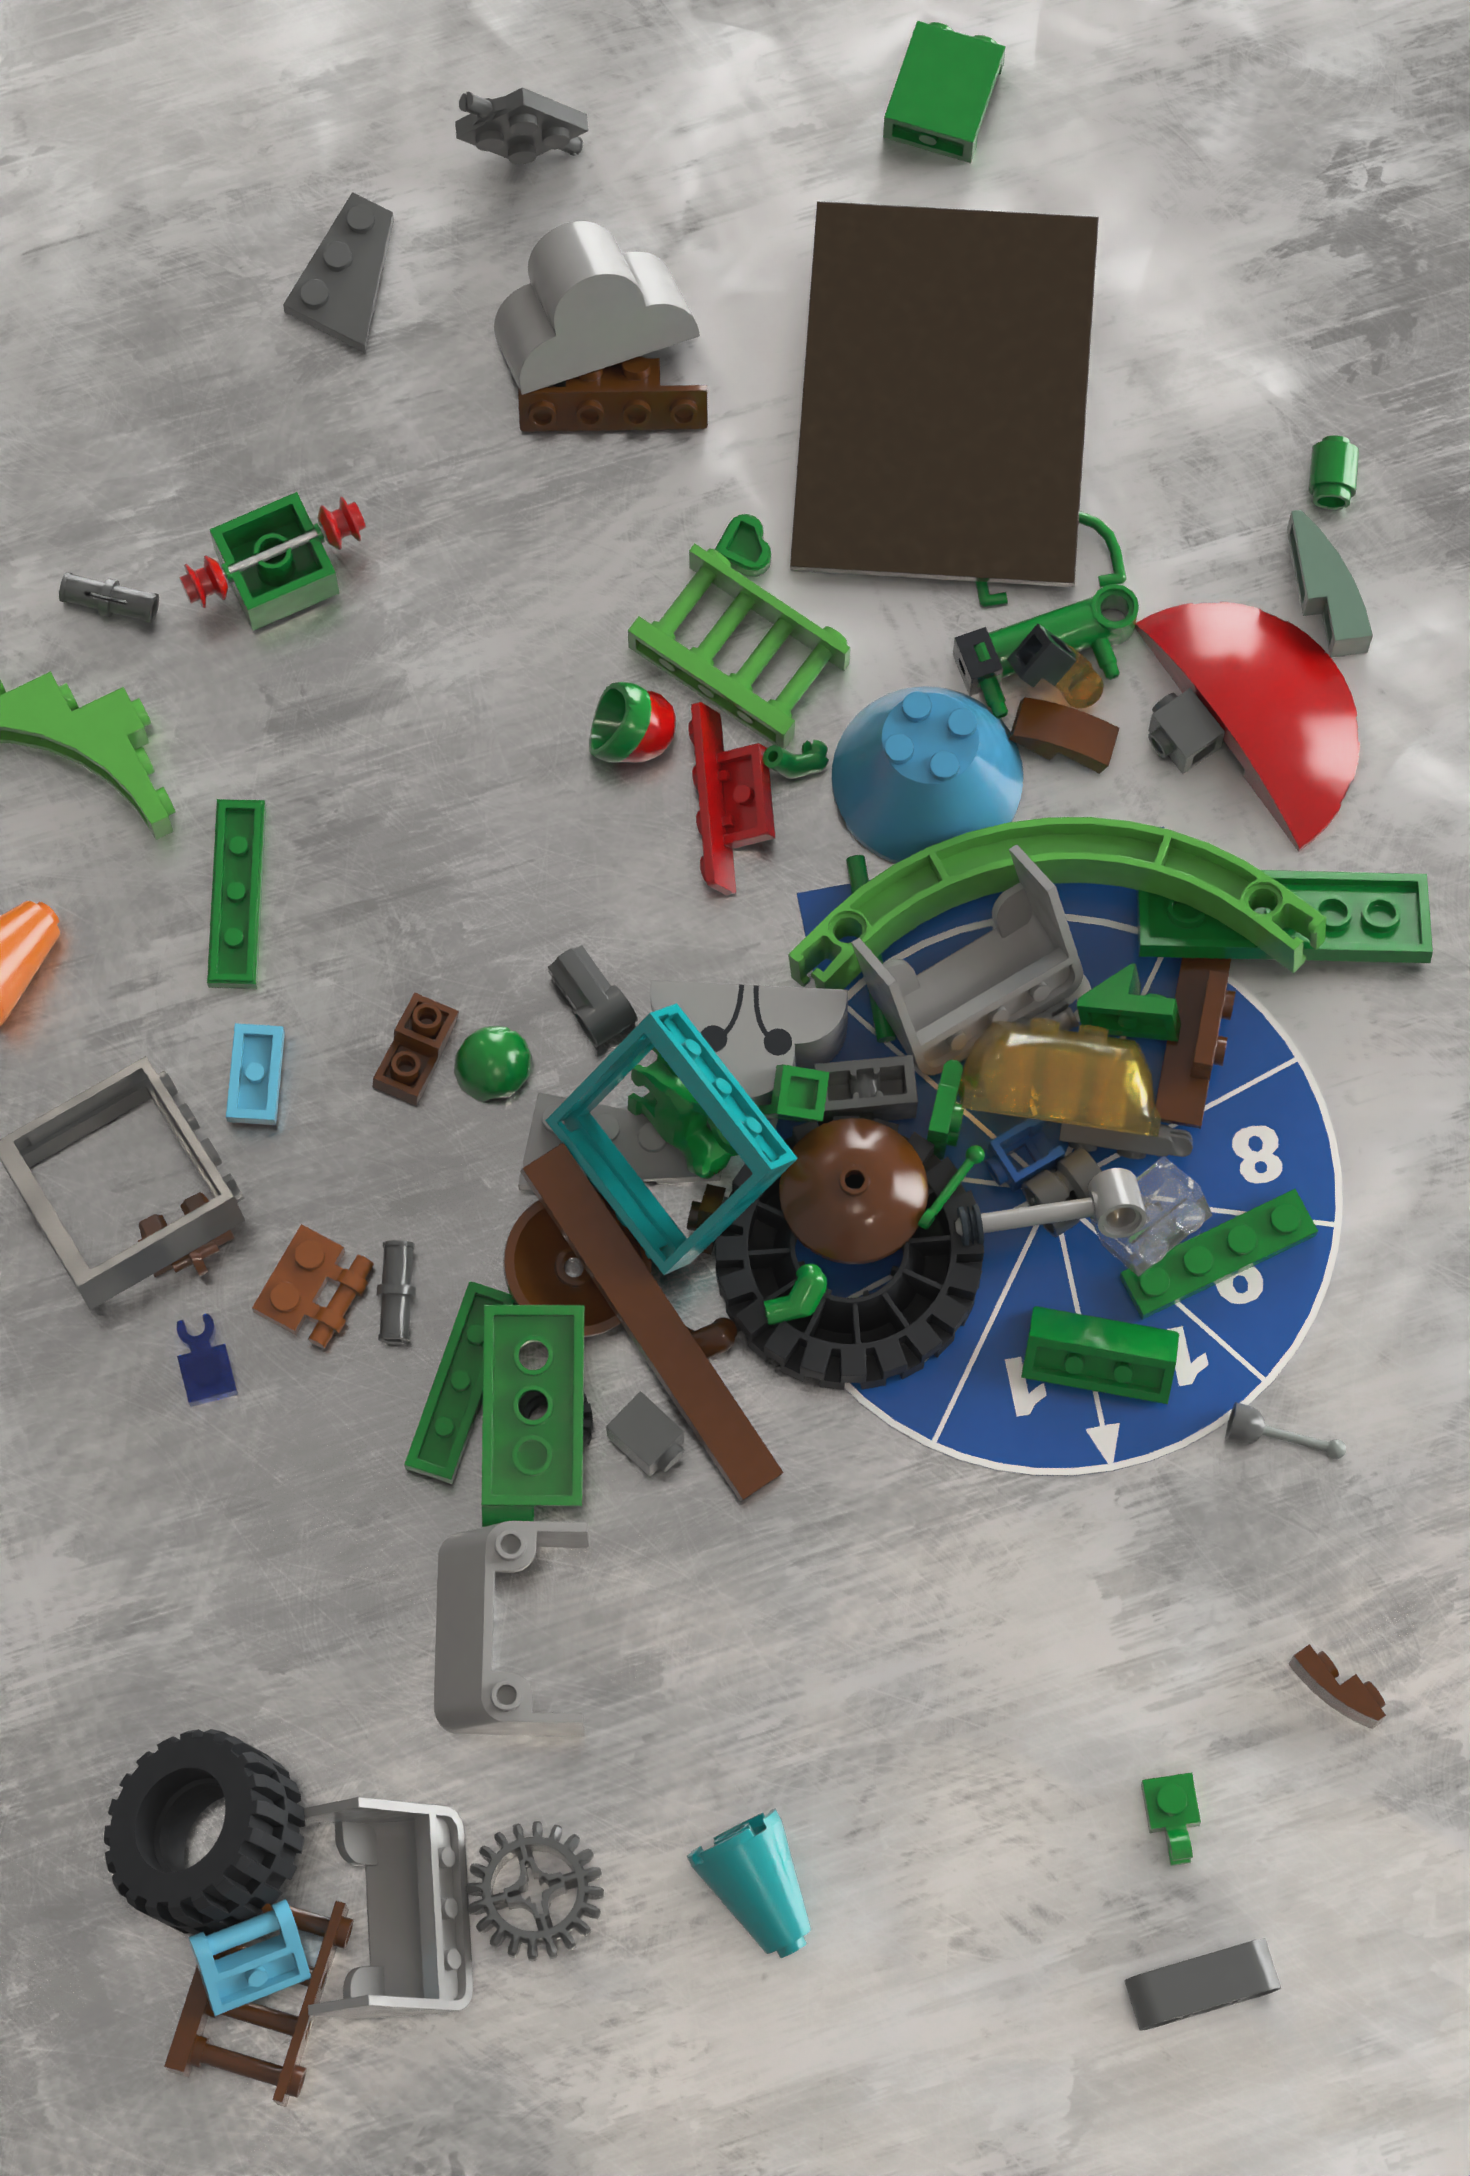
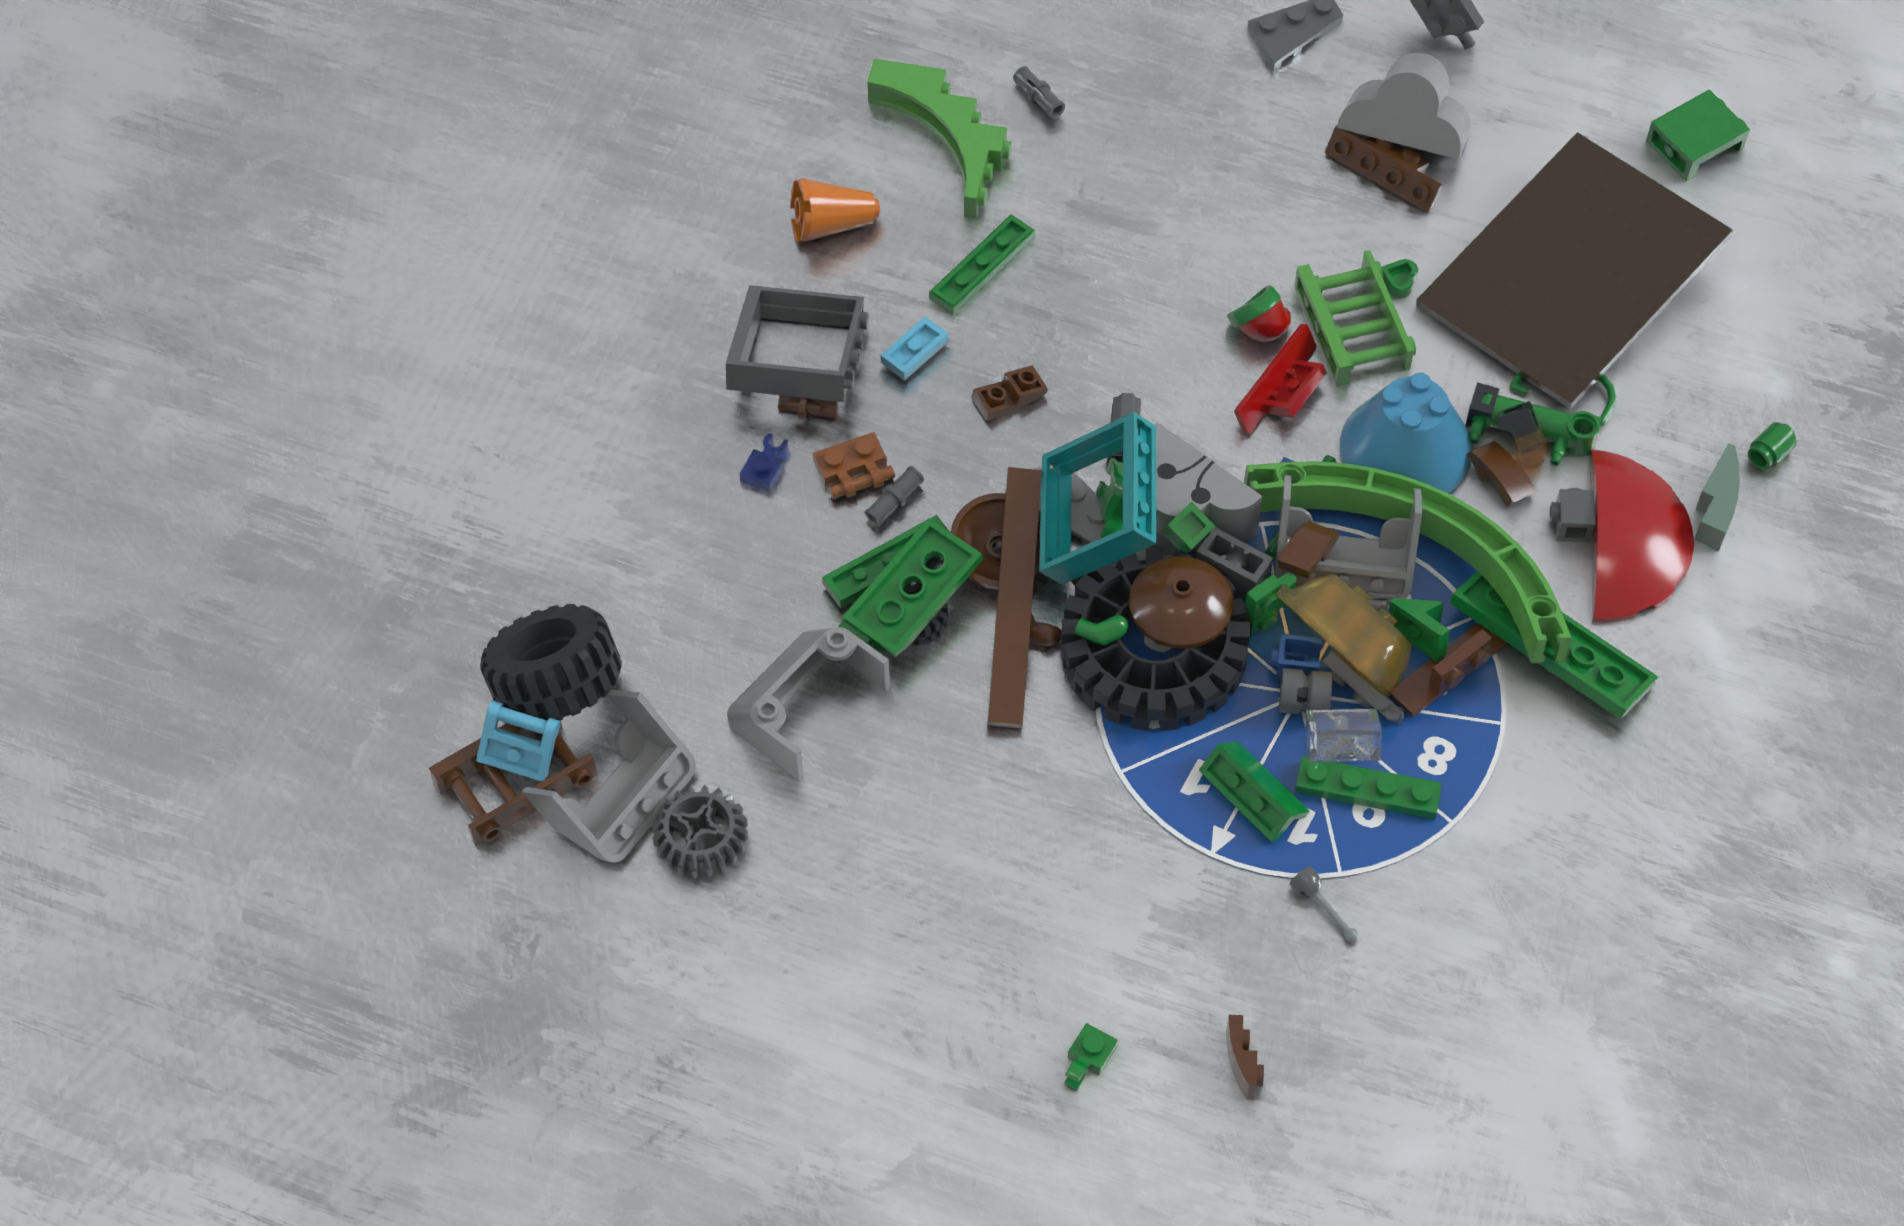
camera: 40 degrees right, 15 degrees down
green brick [179,492,366,631] -> none
green hair [454,1026,532,1102] -> none
dark grey brick [606,1391,685,1477] -> none
teal cone [687,1808,811,1958] -> none
green arm [763,740,829,779] -> none
green hinge [918,1145,985,1230] -> none
light grey piece [955,1168,1147,1246] -> none
dark grey beam [1125,1938,1281,2031] -> none
none -> reddish brown slope [1277,521,1340,579]

